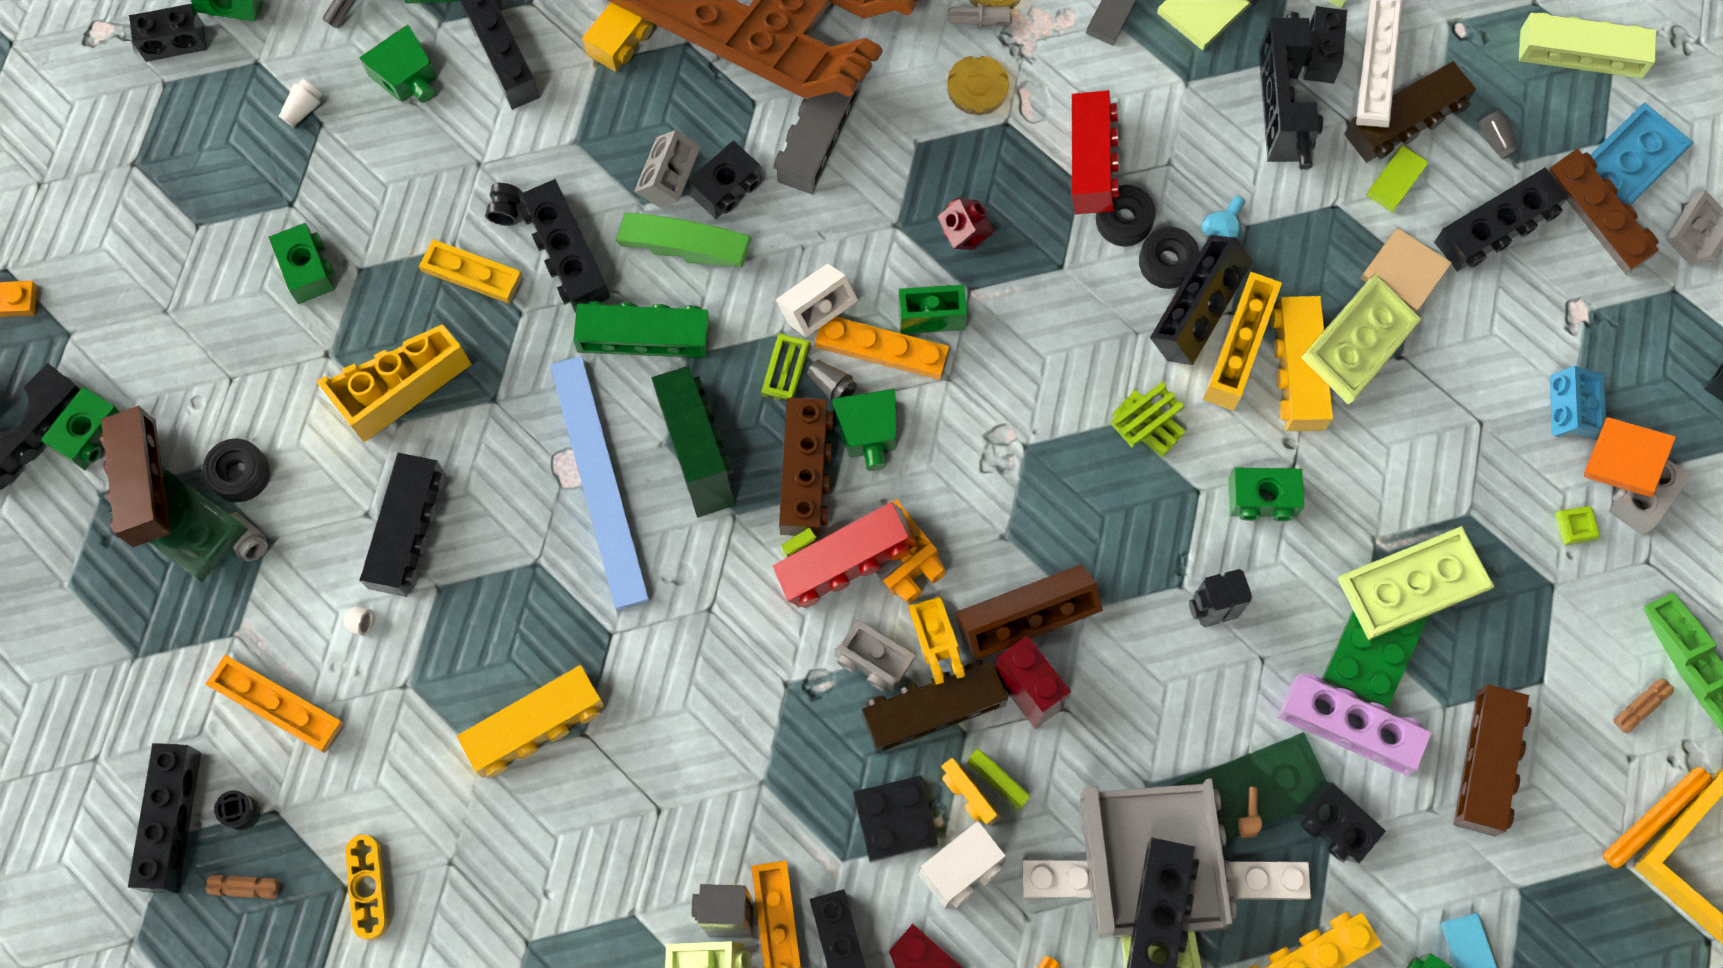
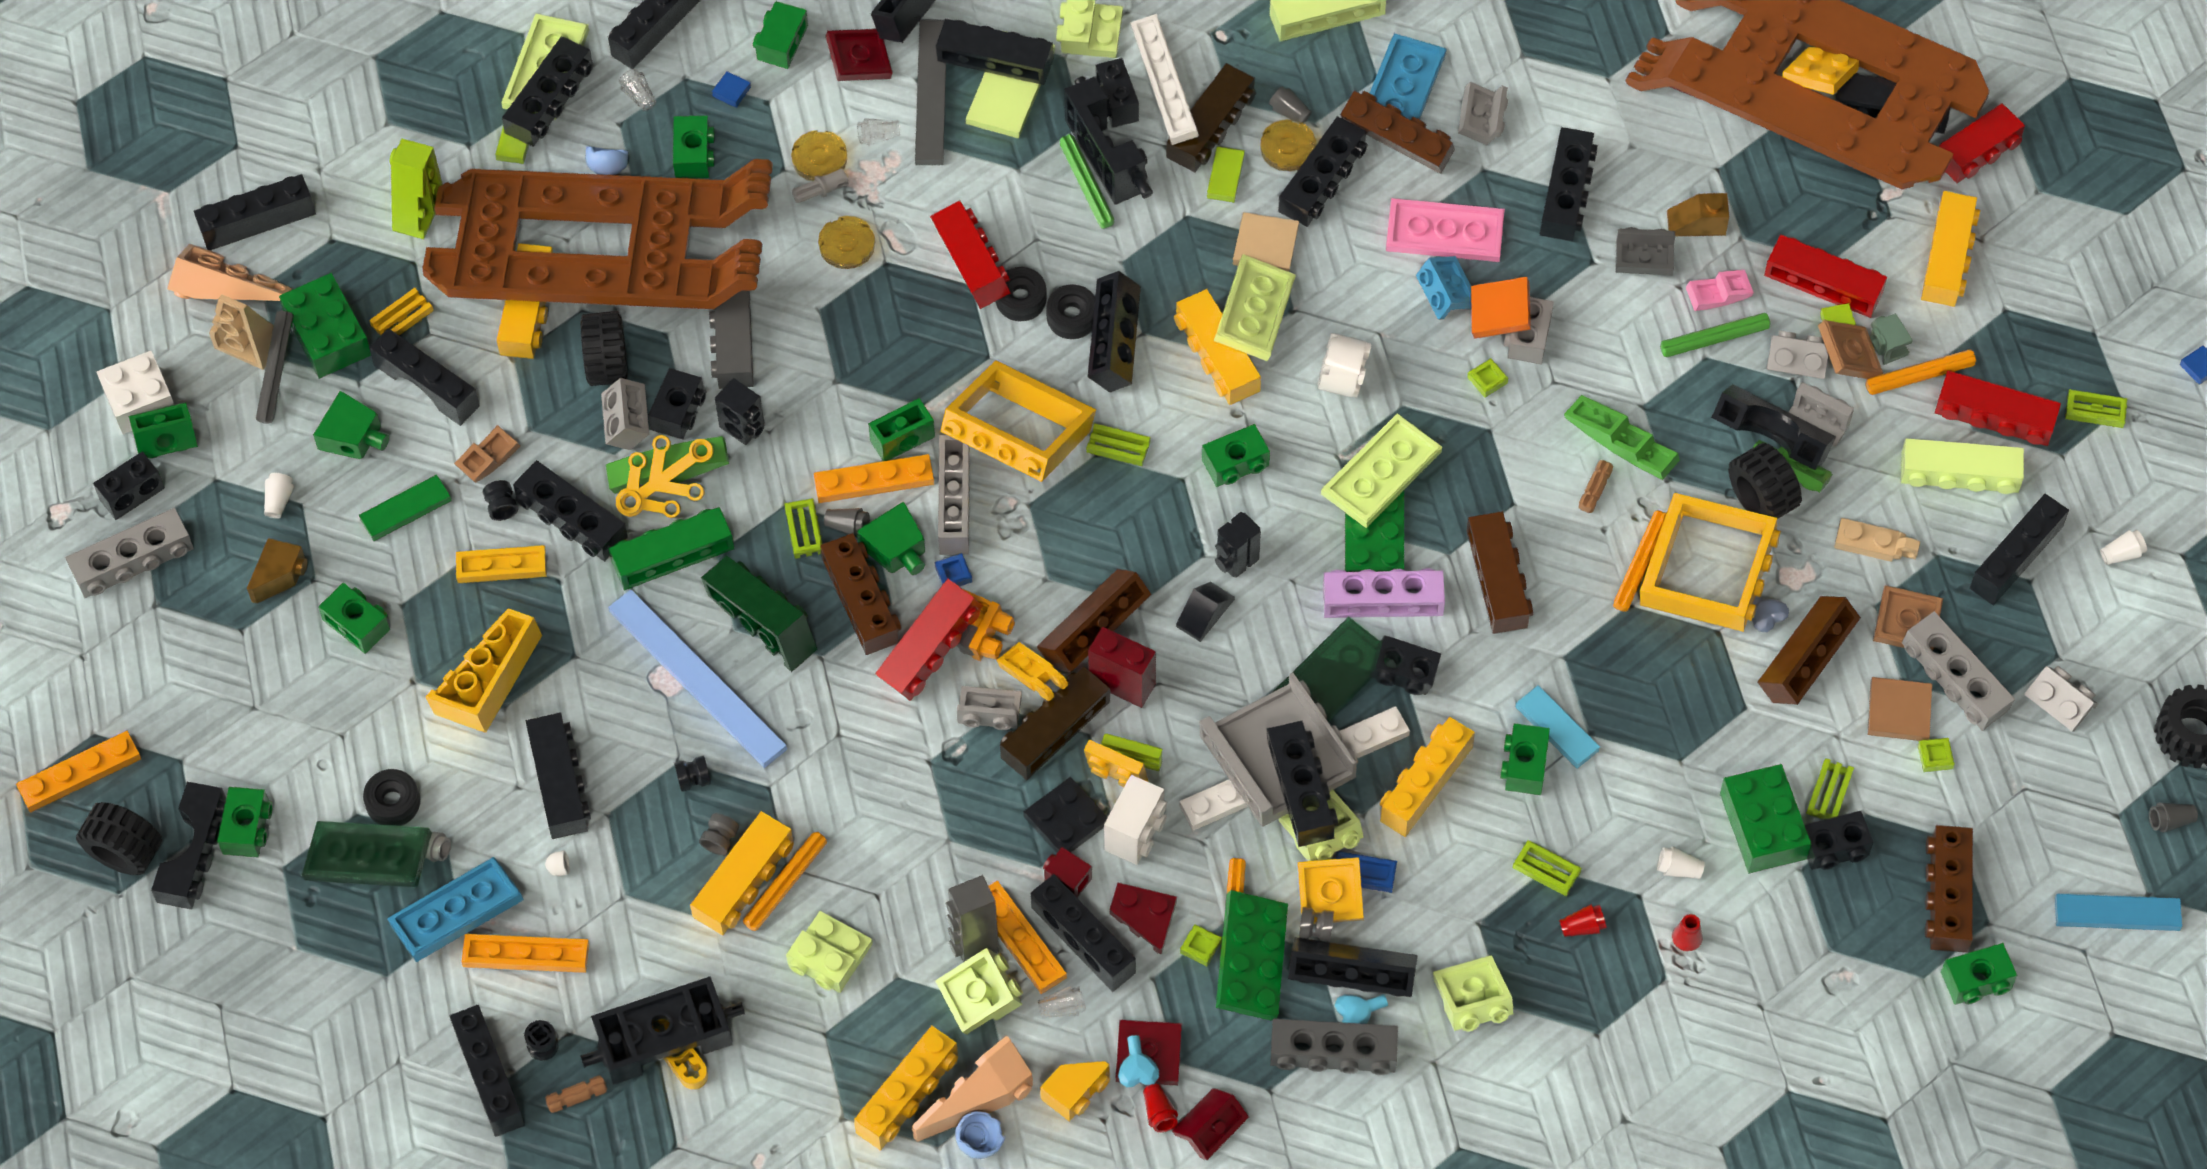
camera: 25 degrees left, 10 degrees down
reddish brown brick [100,406,171,547] -> none
white brick [776,263,858,337] -> none
lime tile [781,528,816,559] -> none
dark red brick [938,198,994,250] -> none
lime tile [1111,381,1184,448] -> none
medium azure rock [1201,196,1245,241] -> none
yellow brick [1203,272,1282,411] -> none
medium nougat hand [1238,787,1262,838] -> none
none -> light grey brick [65,508,194,598]
none -> pearl gold slope [247,538,307,603]
none -> green tile [359,474,452,542]
none -> dark azure tile [387,857,524,962]
none -> medium nougat slope [454,425,520,483]
none -> black tyre [580,311,628,386]
none -> black brick [580,976,745,1085]
none -> yellow plant [616,435,714,518]
none -> black wheel [674,755,711,792]
none -> dark grey wheel [699,813,739,855]
none -> black brick [715,378,765,445]
none -> light orange axle [743,832,827,931]
none -> yellowish green plate [786,911,873,993]
none -> blue tile [934,553,972,587]
none -> light grey brick [938,435,970,555]
none -> yellow window [941,360,1096,482]
none -> dark red brick [1043,847,1092,898]
none -> bright green axle [1060,134,1114,229]
none -> black slope [1176,582,1235,642]
none -> clear yellow tile [1260,119,1316,172]
none -> white brick [1318,333,1371,398]
none -> bright pink tile [1386,198,1505,262]

